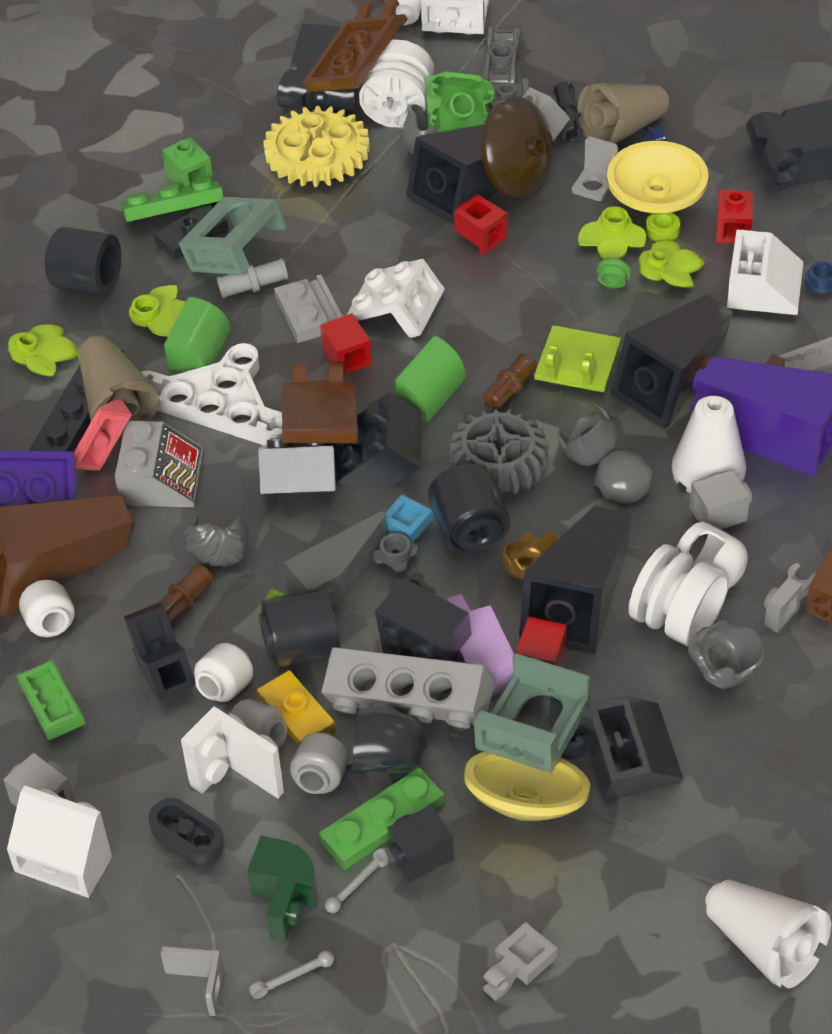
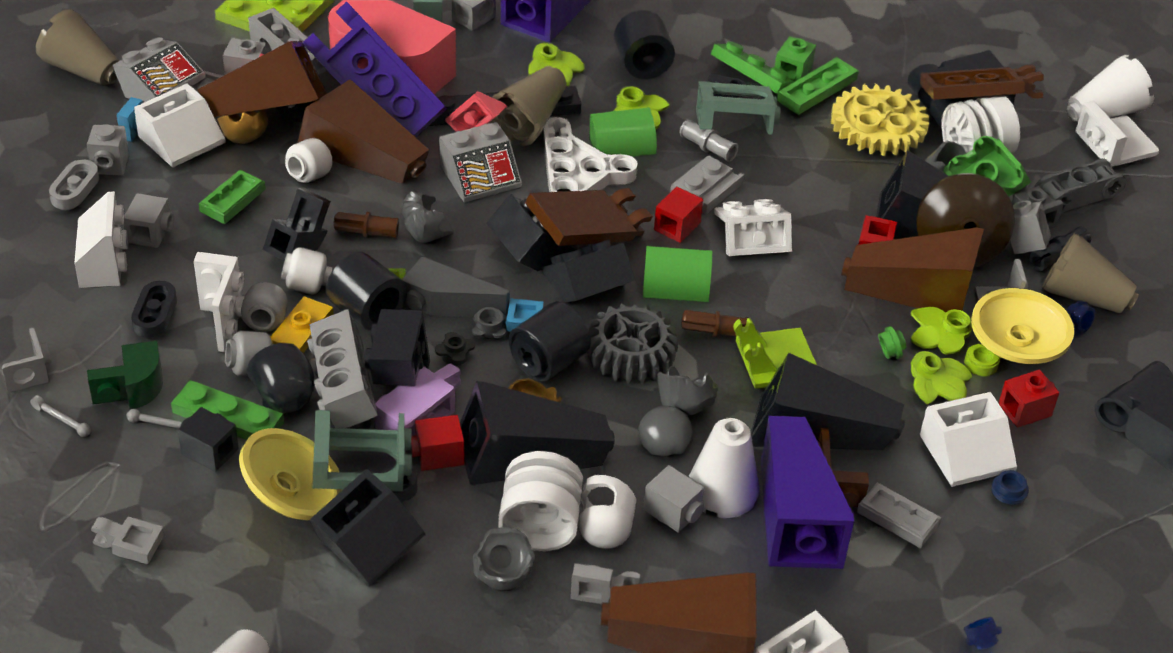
camera: 55 degrees right, 5 degrees down
none -> bright green plate [777,57,859,115]
none -> reddish brown slope [841,227,984,312]

